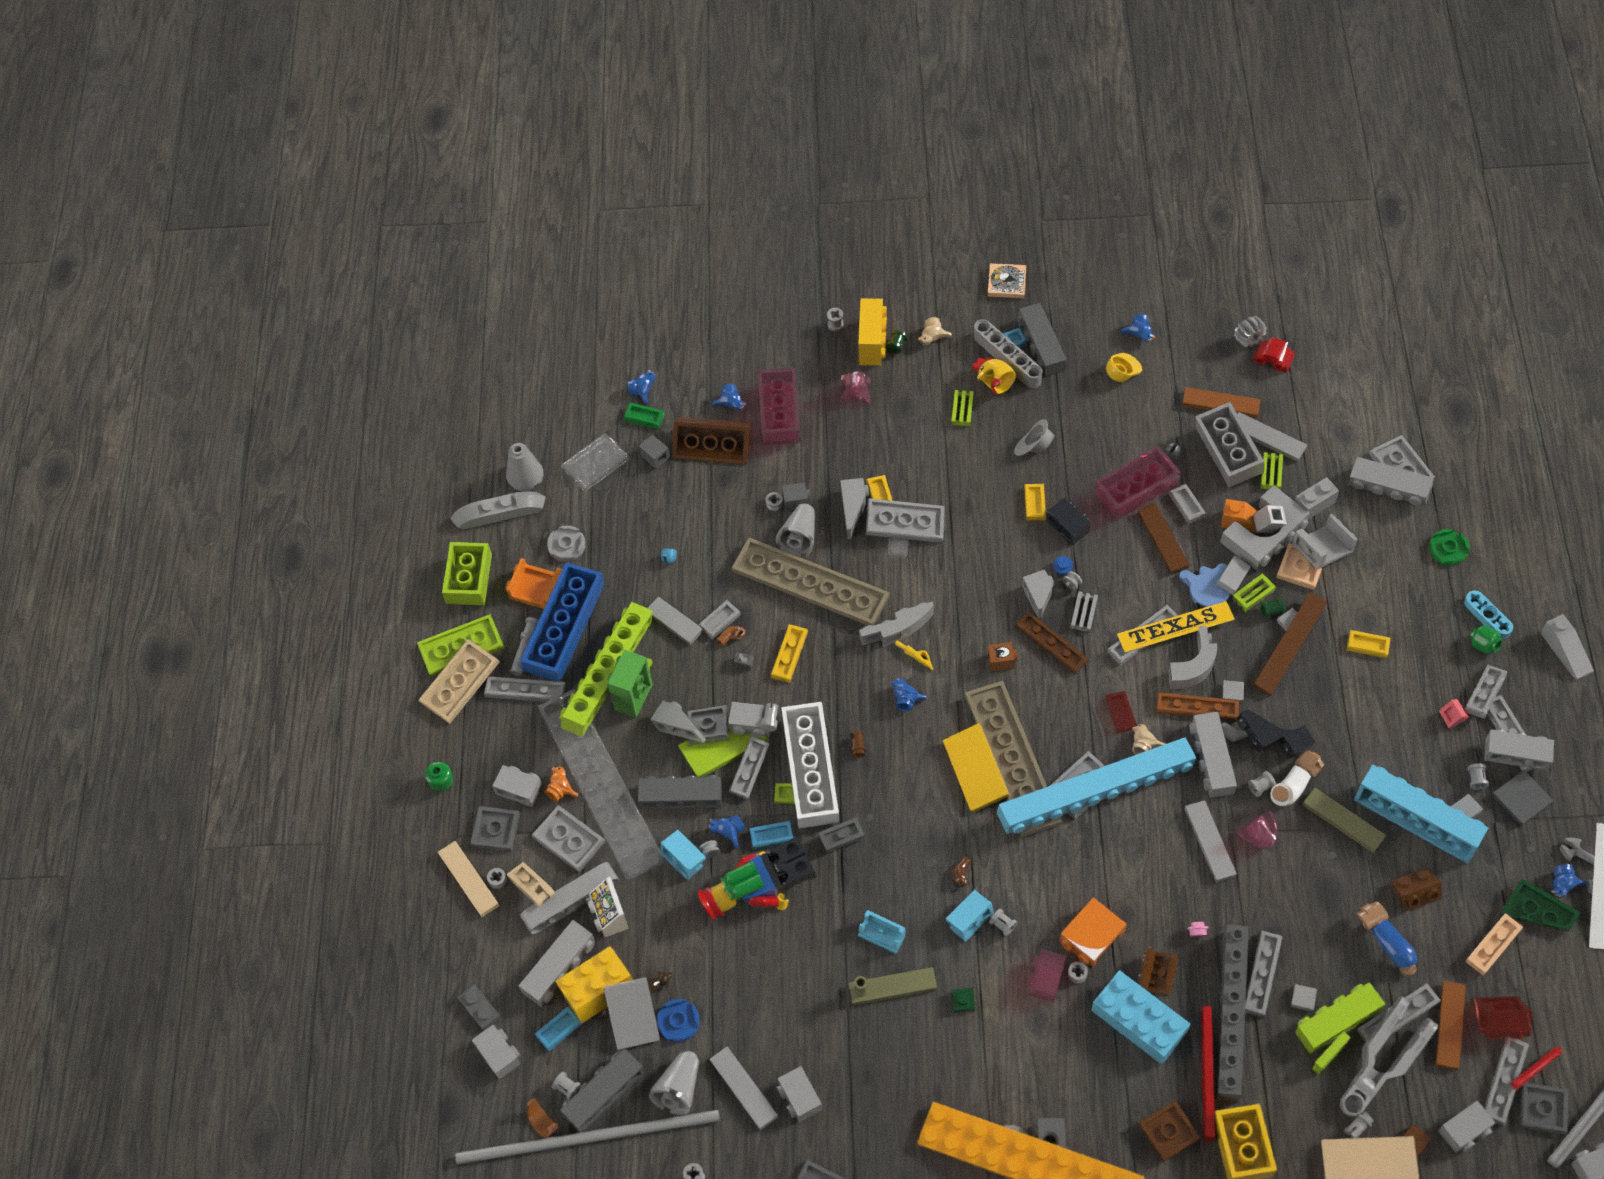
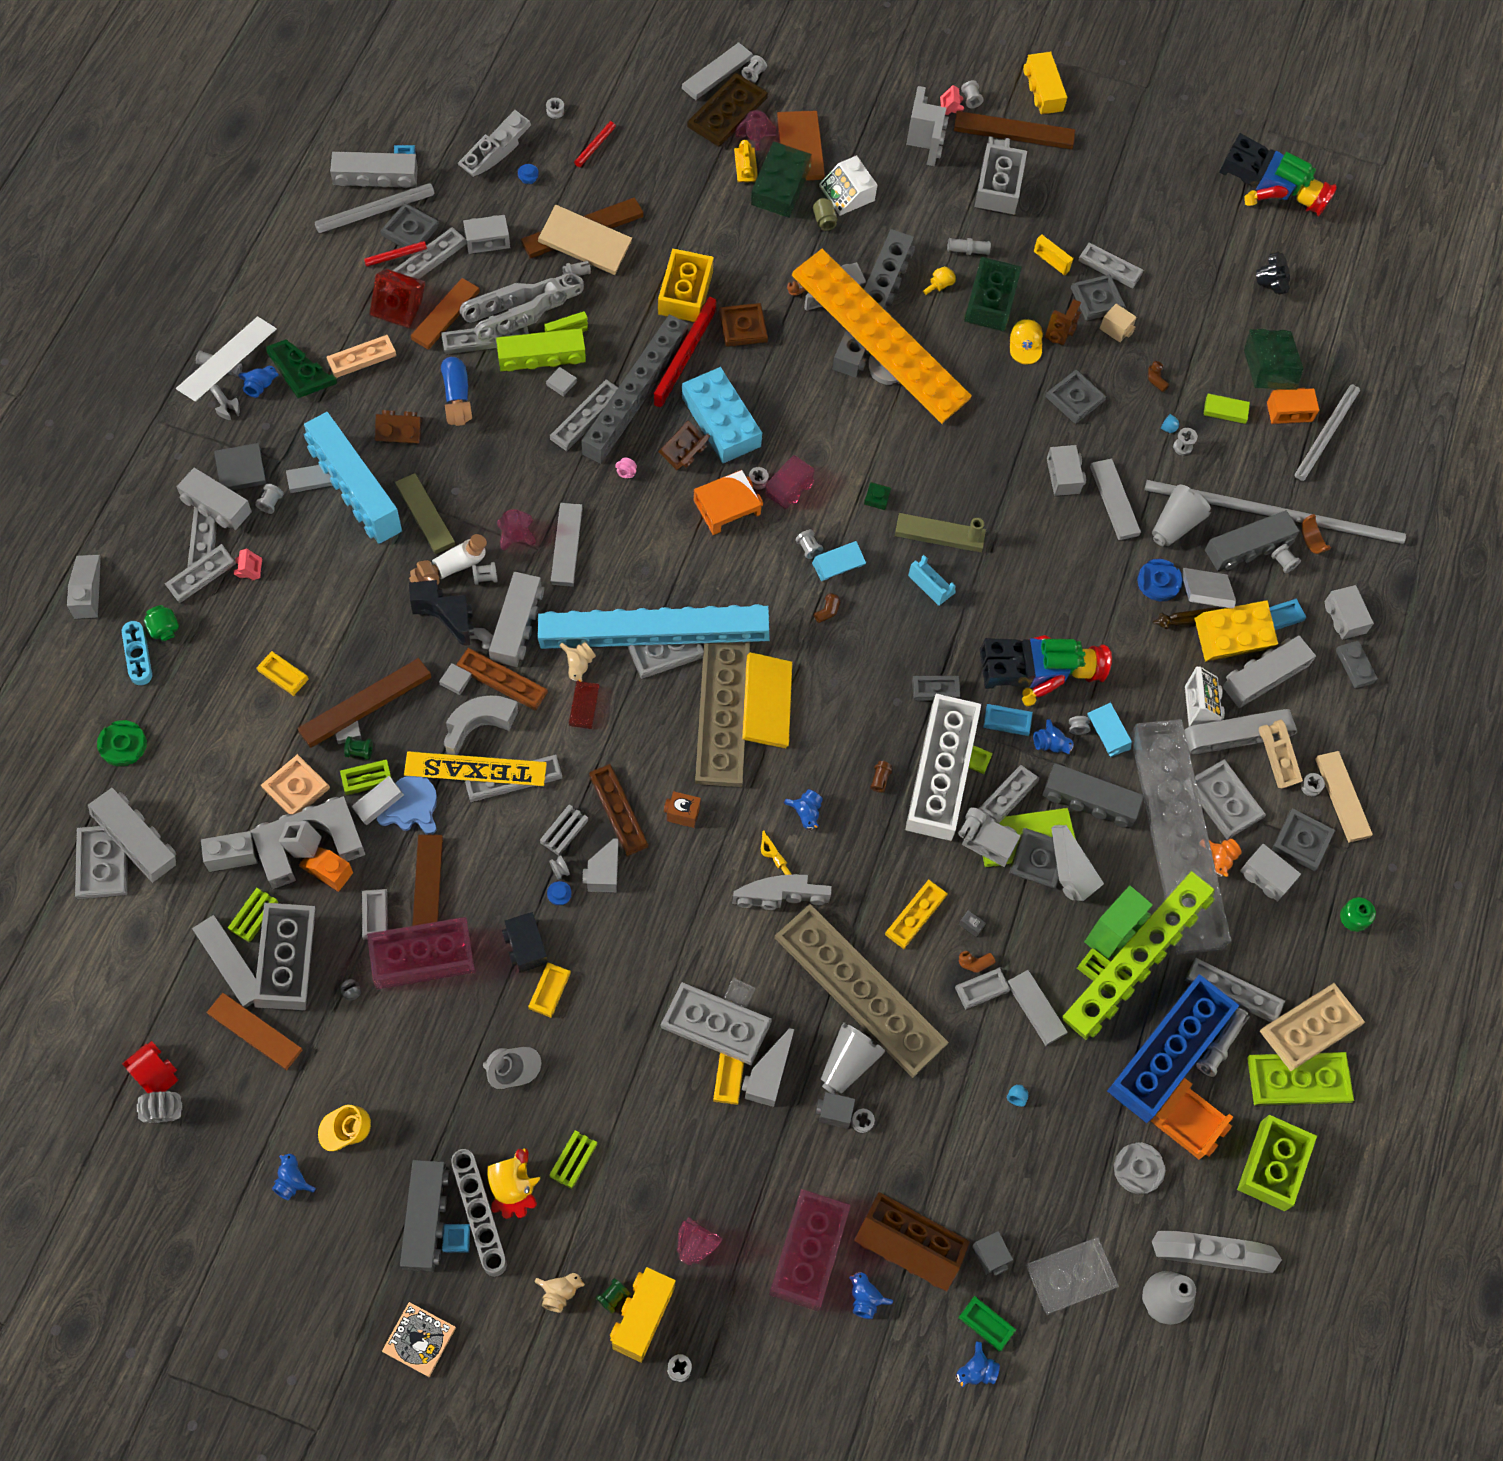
camera: 170 degrees left, 5 degrees up
light grey panel [1292,514,1358,570] -> none

